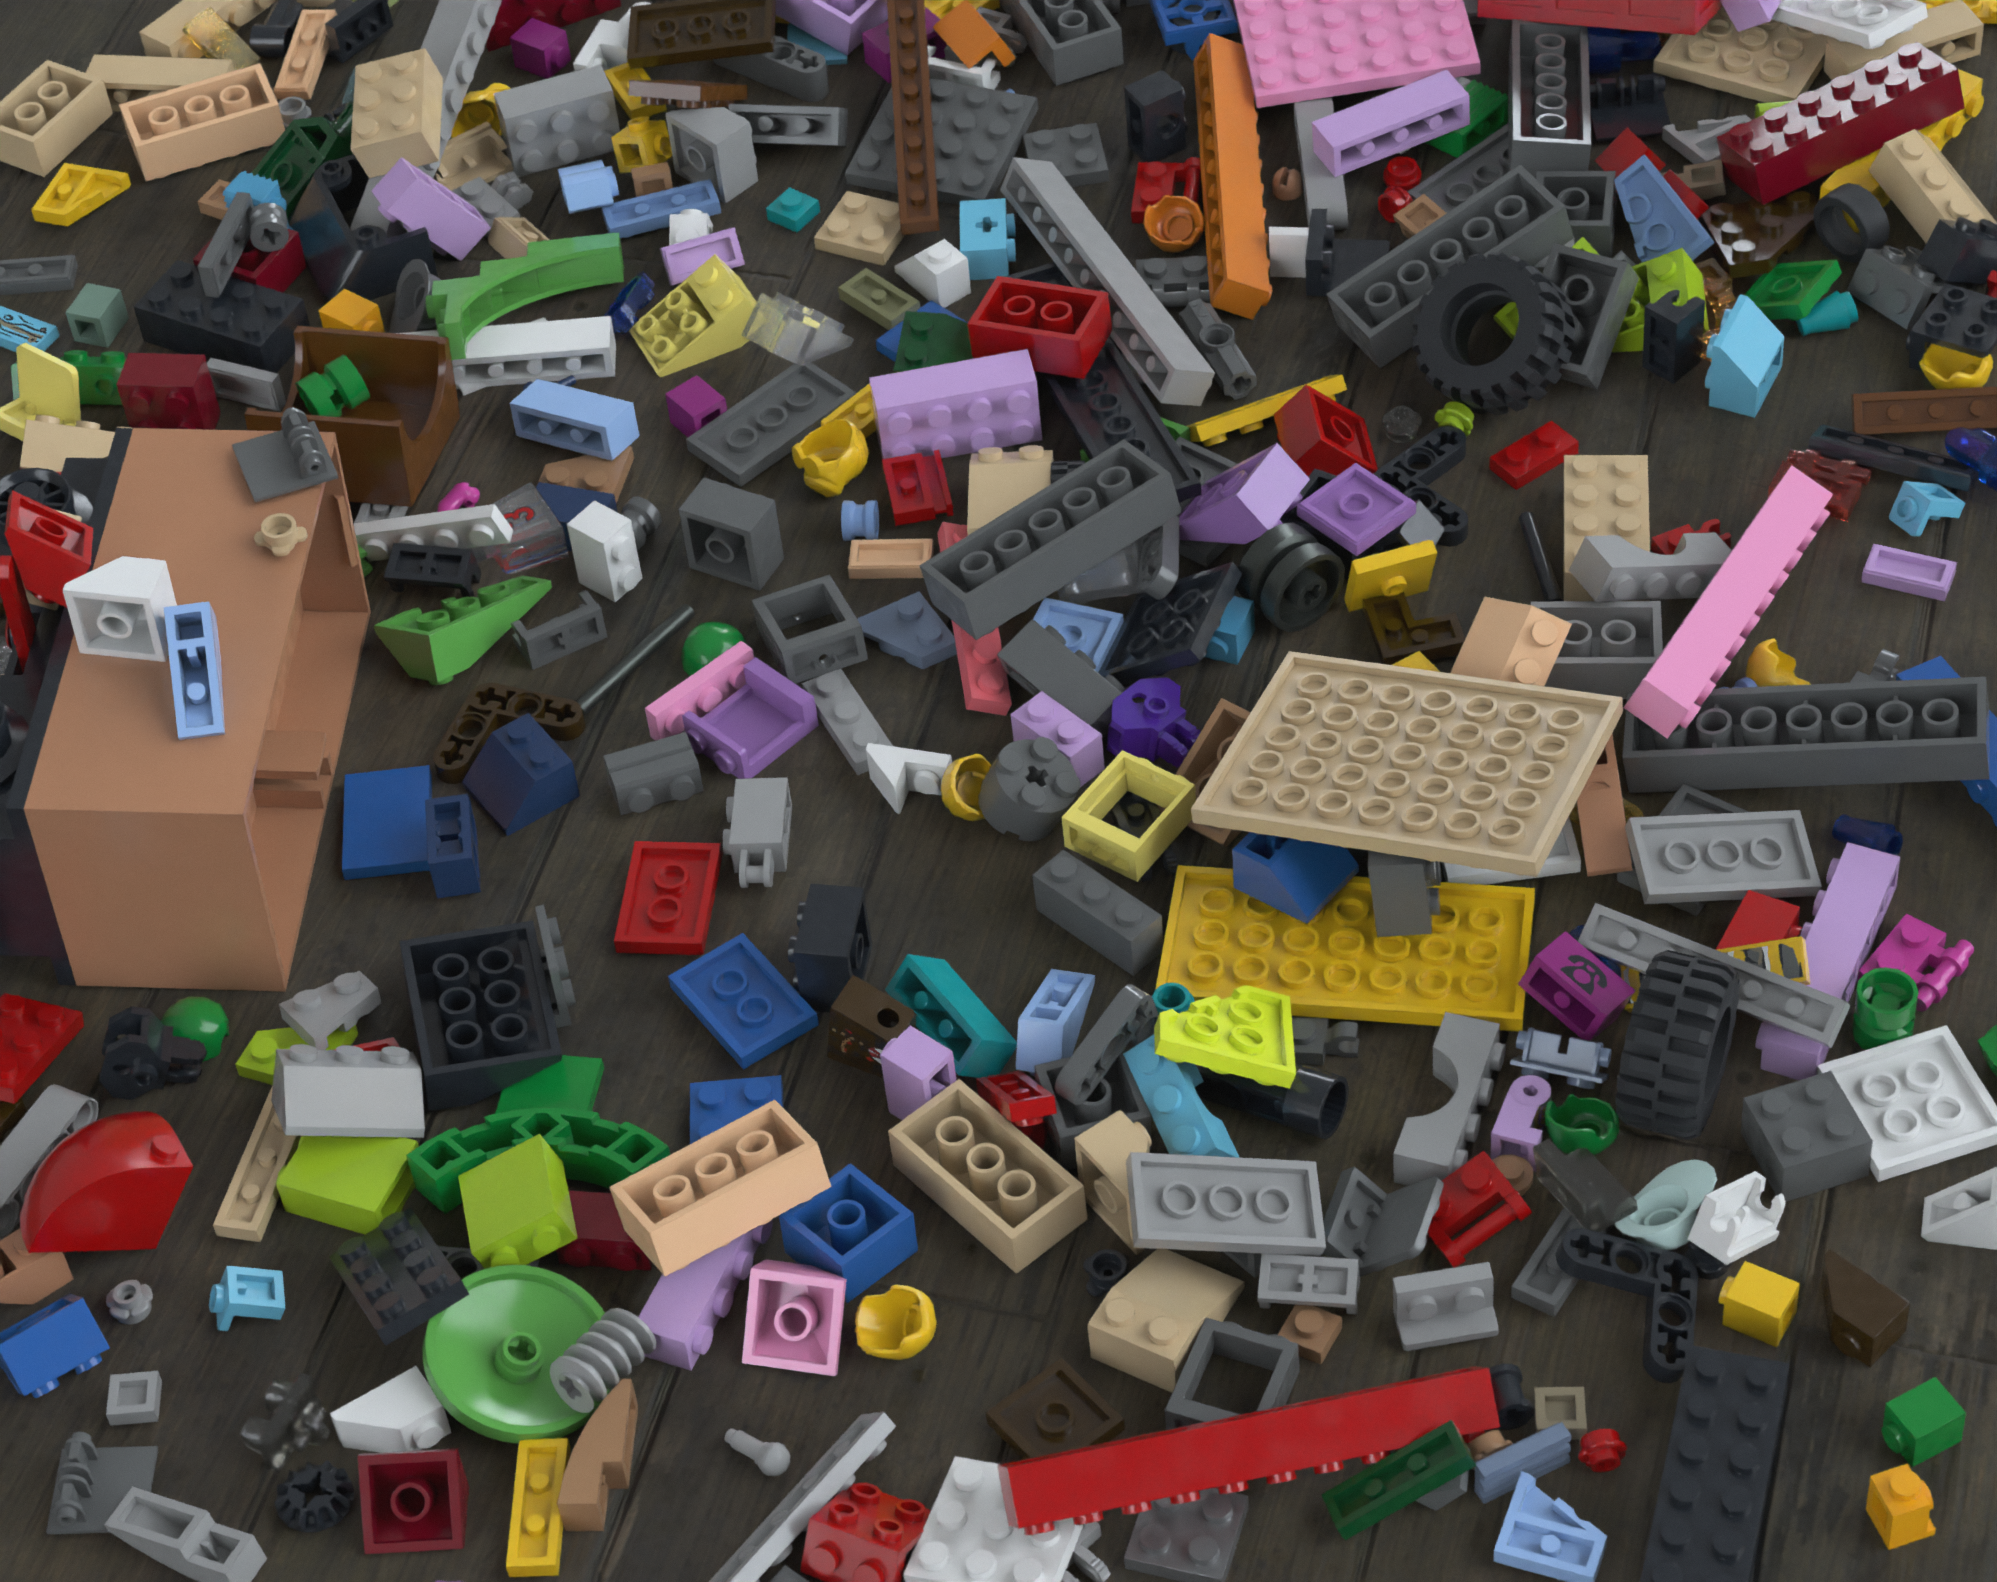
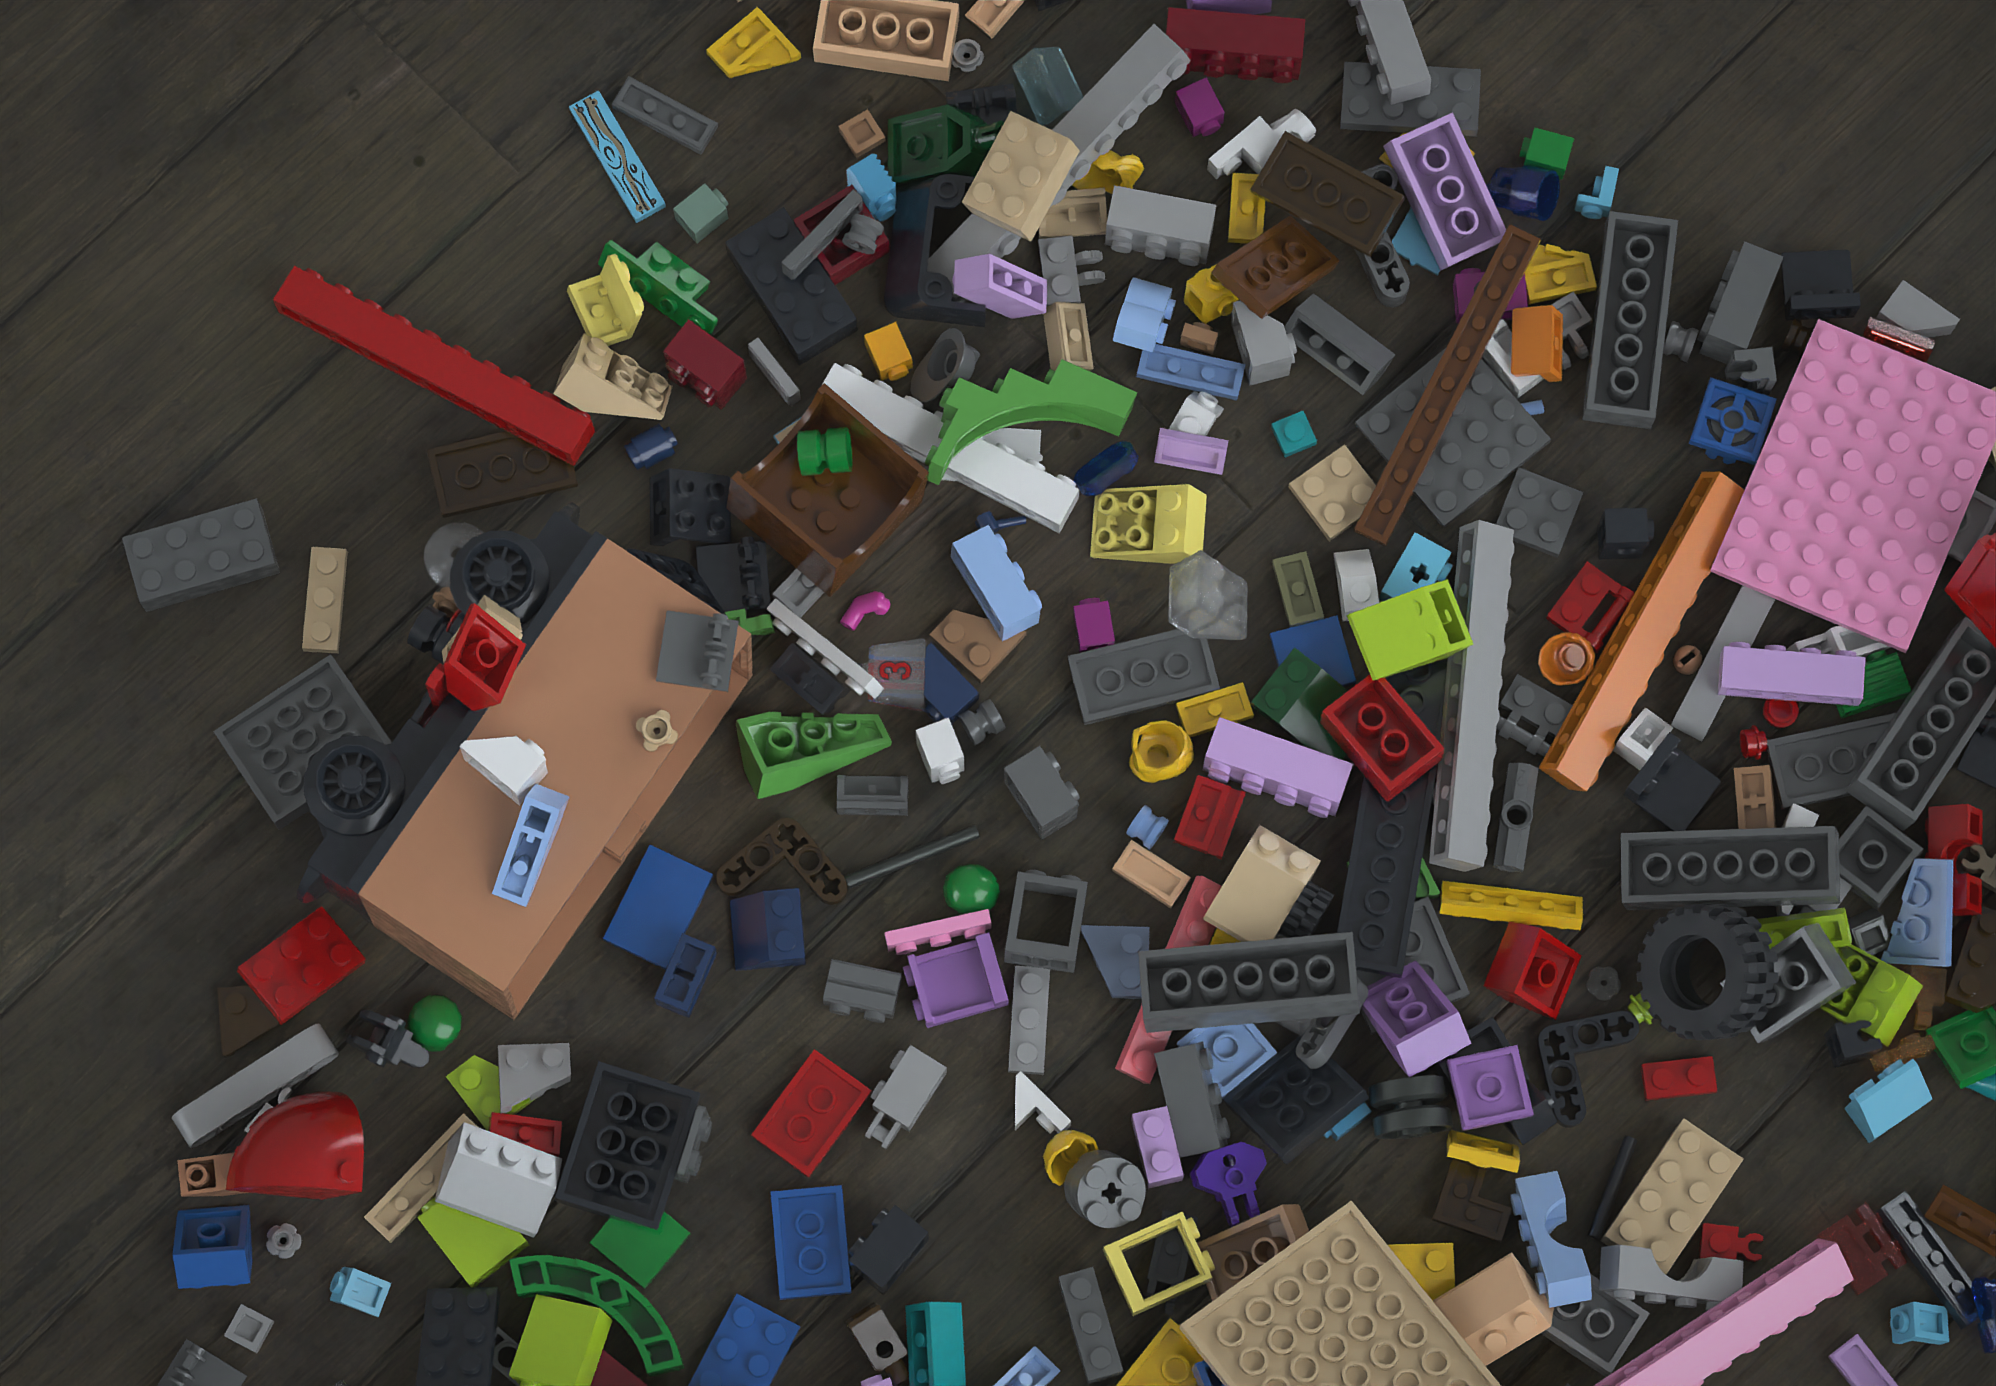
camera: 25 degrees right, 30 degrees up
none -> lime slope [1347,579,1473,681]
none -> light blue arch [1511,1171,1592,1308]

